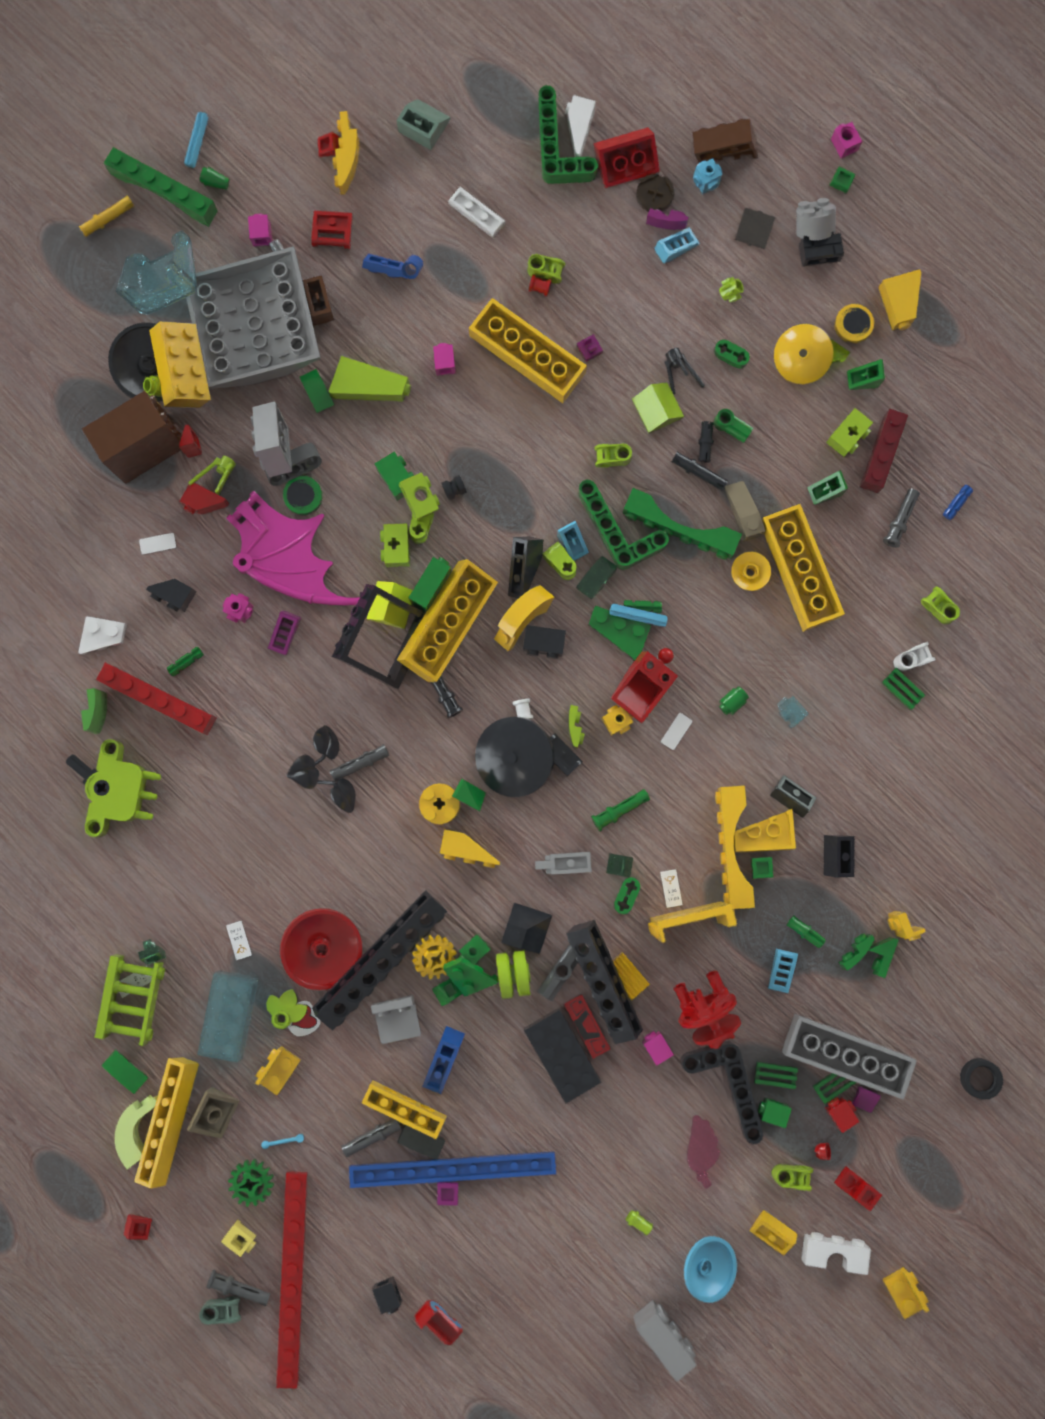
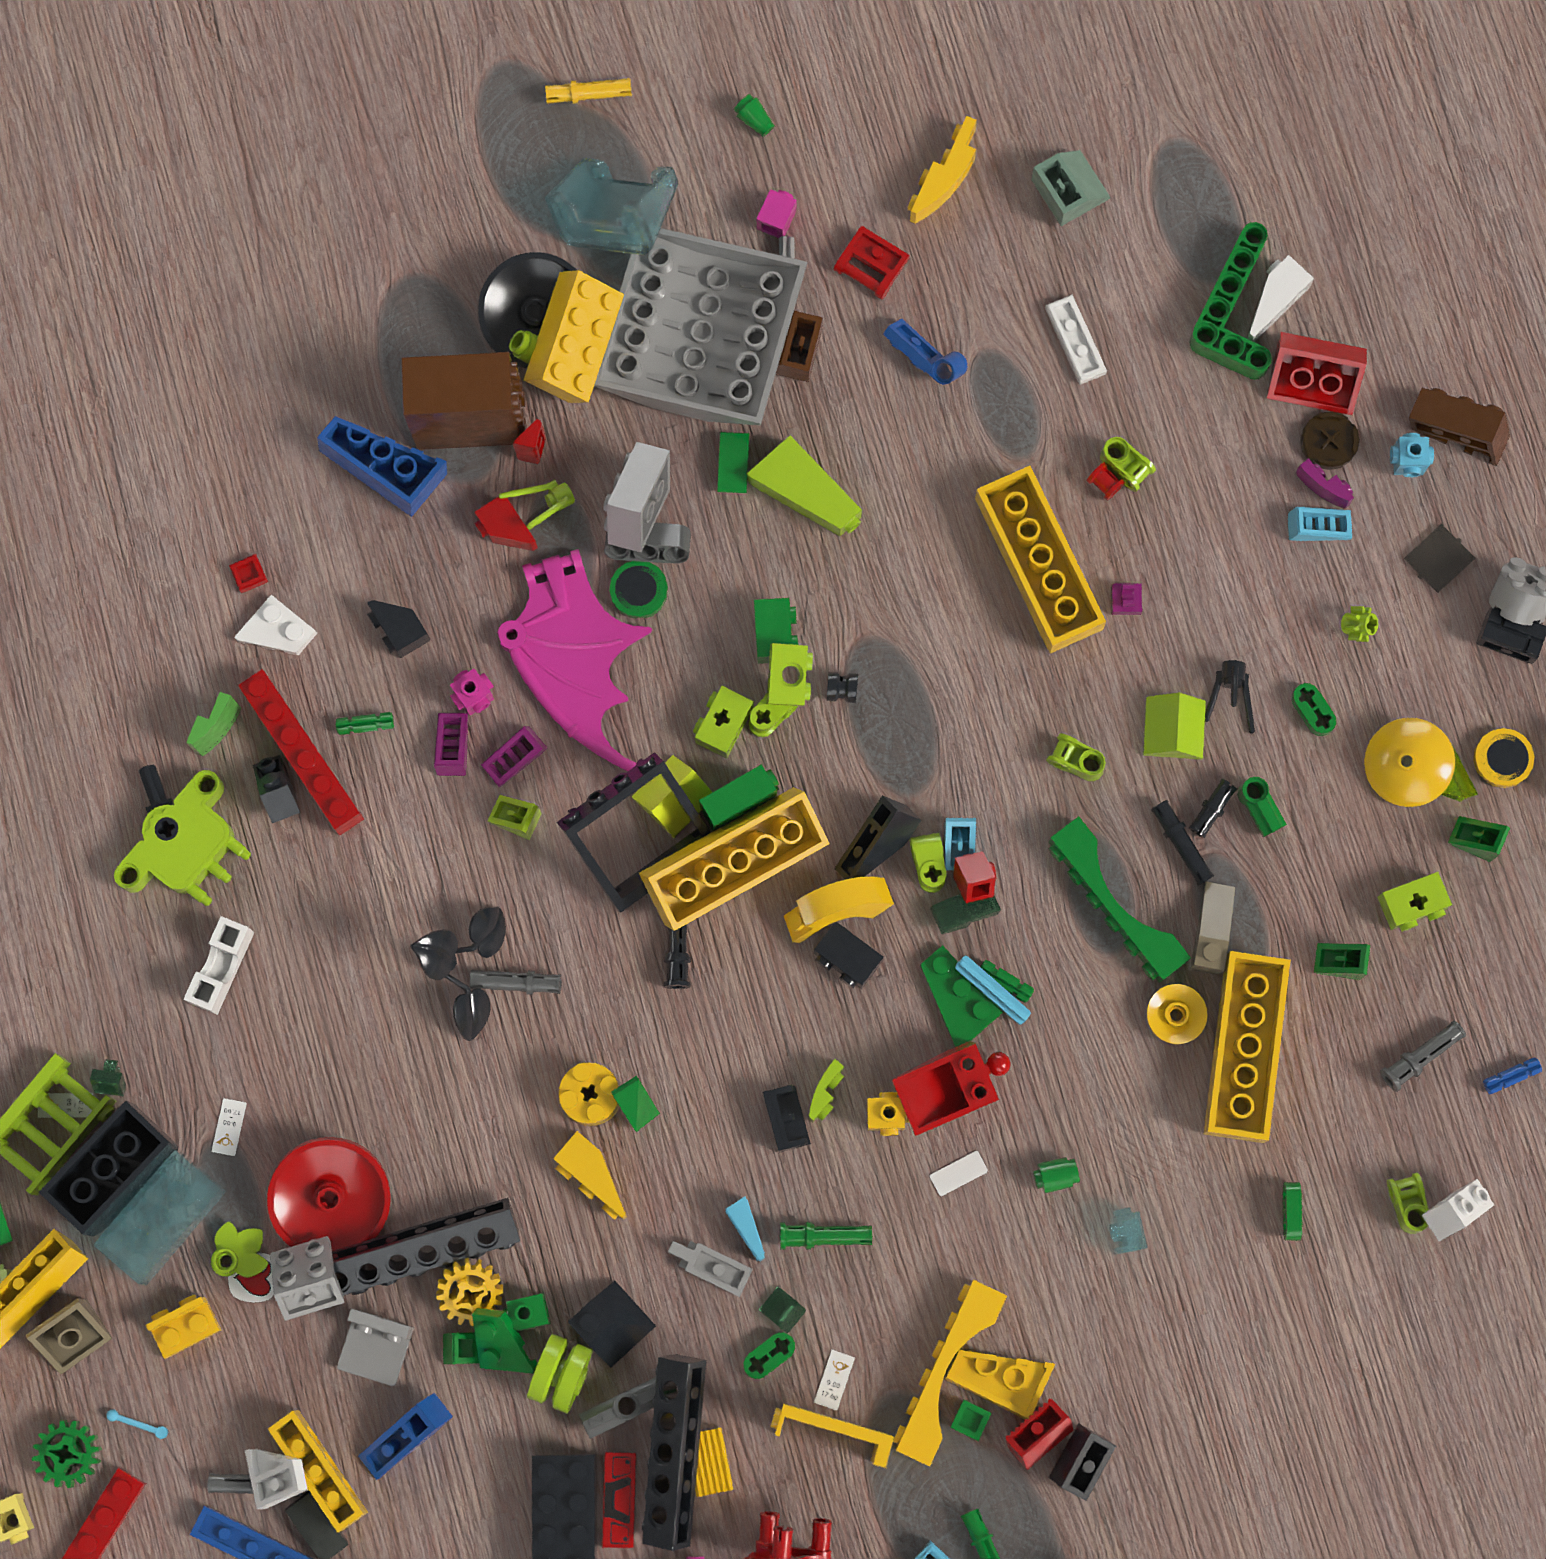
camera: 30 degrees right, 5 degrees down
green arch [103,147,218,227] -> none
white sticker [139,533,176,554] -> none
medium azure axle [184,112,208,168] -> none
red slope [318,132,341,157] -> none
dark pink brick [433,343,456,376] -> none
black dish [475,717,555,797] -> none
white bush [512,699,533,719] -> none
green beam [578,480,669,570] -> none
pearl dark grey slope [770,775,816,818] -> none
dark red brick [860,409,908,493] -> none
green tile [881,668,925,710] -> none
white piece [893,642,936,672] -> none
none -> black brick [39,1101,179,1237]
none -> white arch [184,916,254,1015]
none -> red tile [229,554,268,594]
none -> white wing [245,1449,308,1509]
none -> black slope [253,755,300,823]
none -> light grey bracket [270,1236,345,1321]
none -> blue wedge [317,416,447,517]
none -> magenta slope [434,713,468,776]
none -> lime slope [487,795,542,840]
none -> medium azure slope [725,1197,765,1262]
none -> red brick [953,851,996,903]
none -> red brick [1006,1399,1074,1470]
none -> green beam [1282,1182,1302,1241]
none -> white brick [1422,1179,1494,1241]

